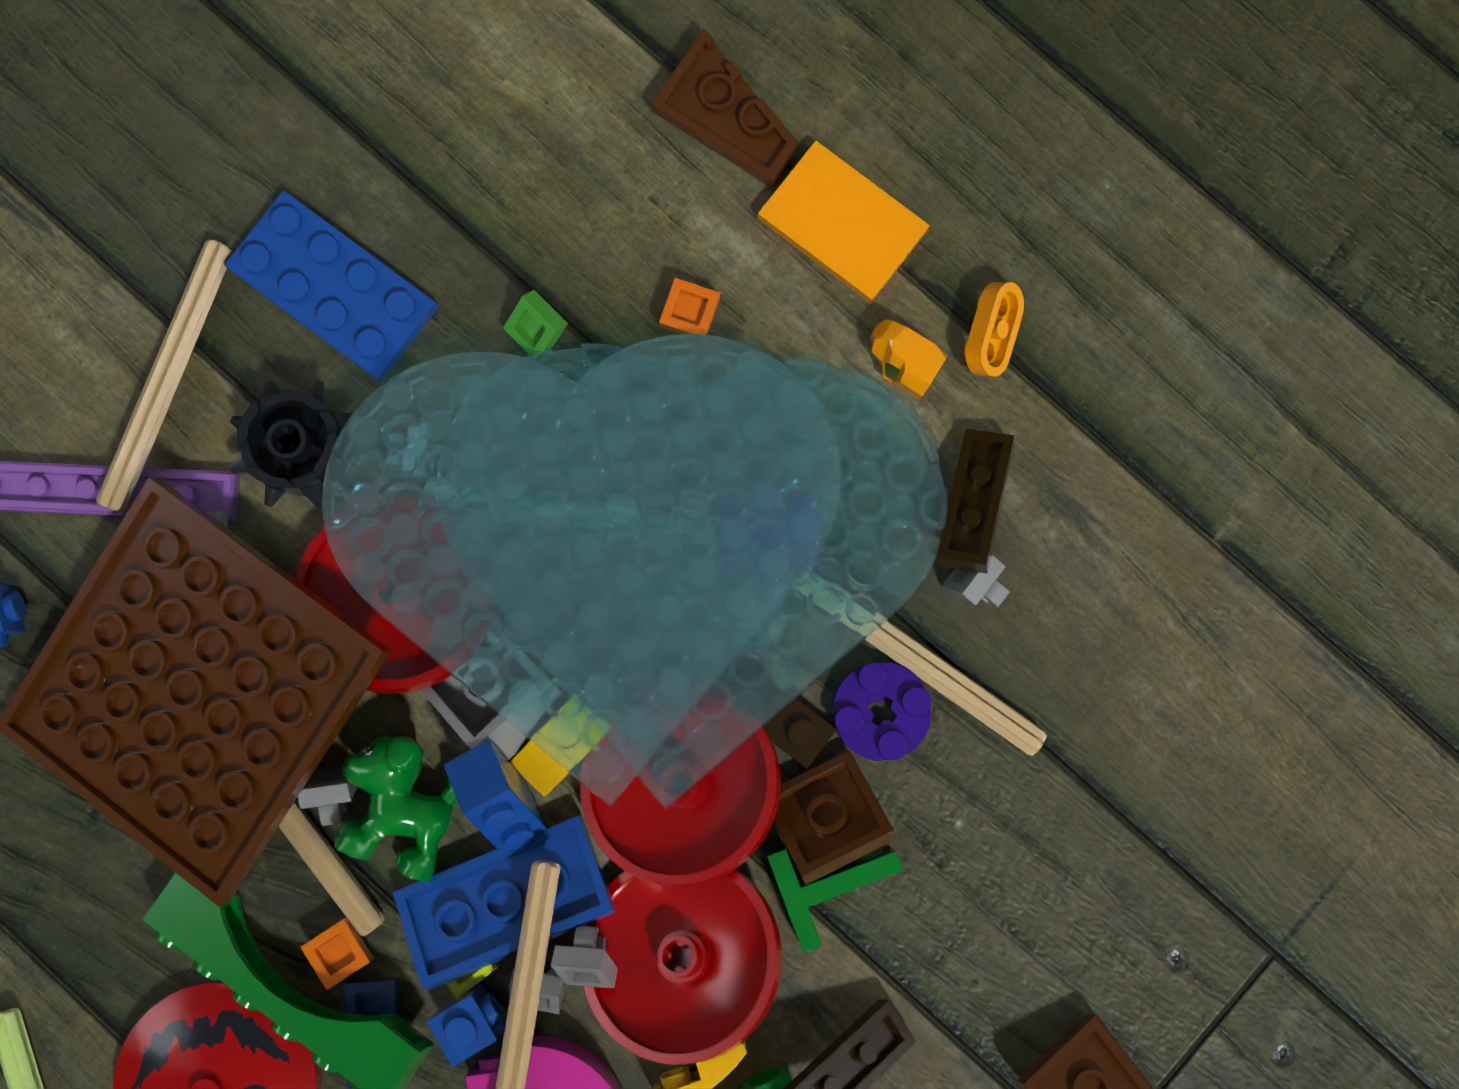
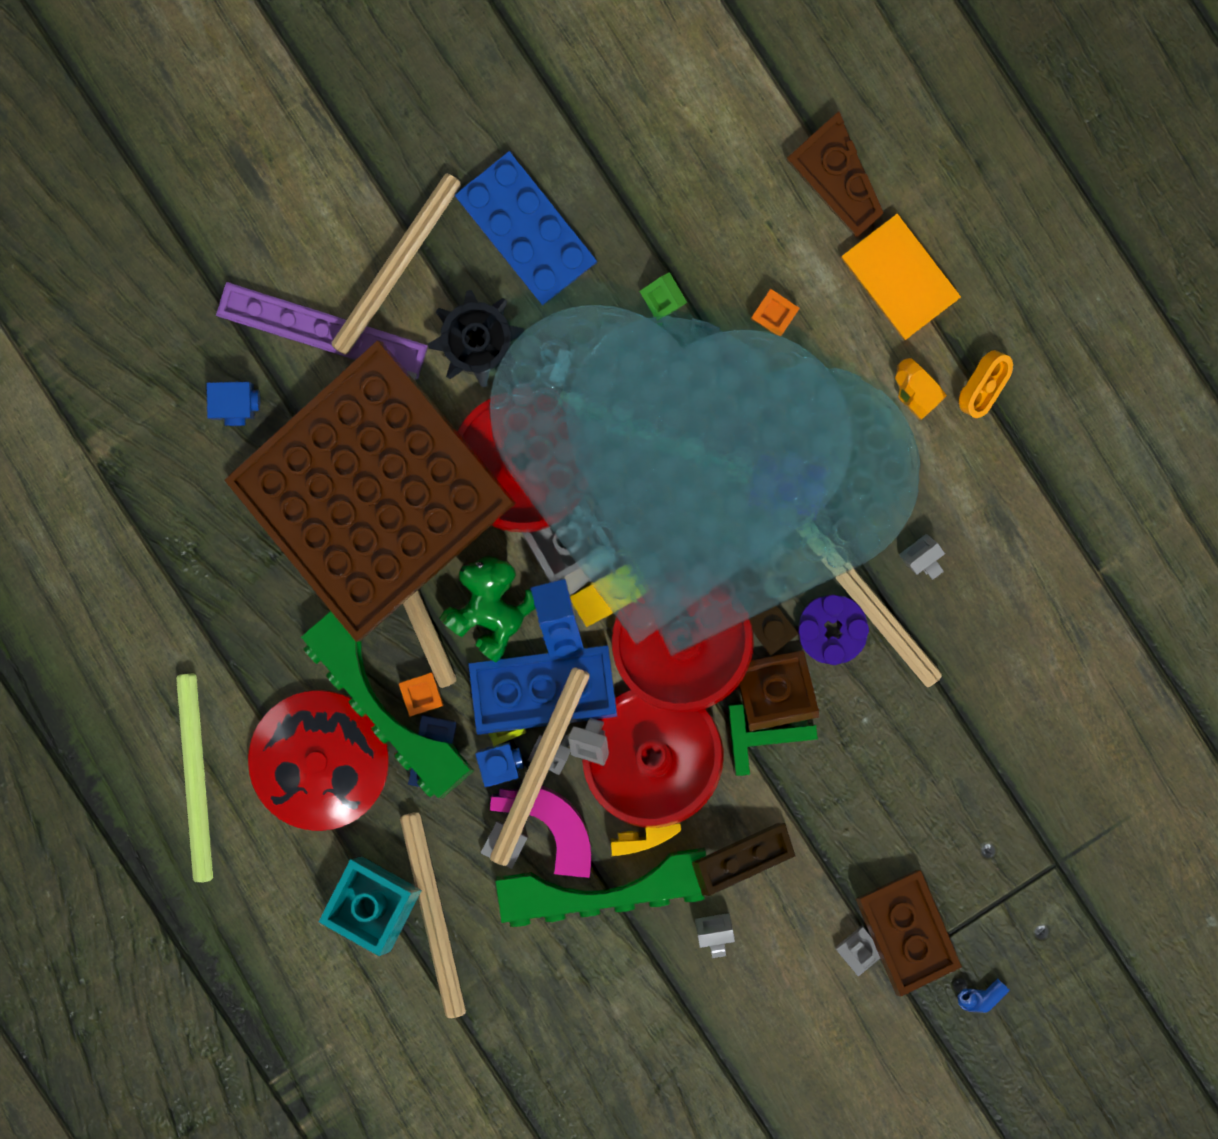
camera: 20 degrees right, 5 degrees up
light grey tile [298,765,357,826] -> none
dark brown plate [936,429,1015,574] -> none

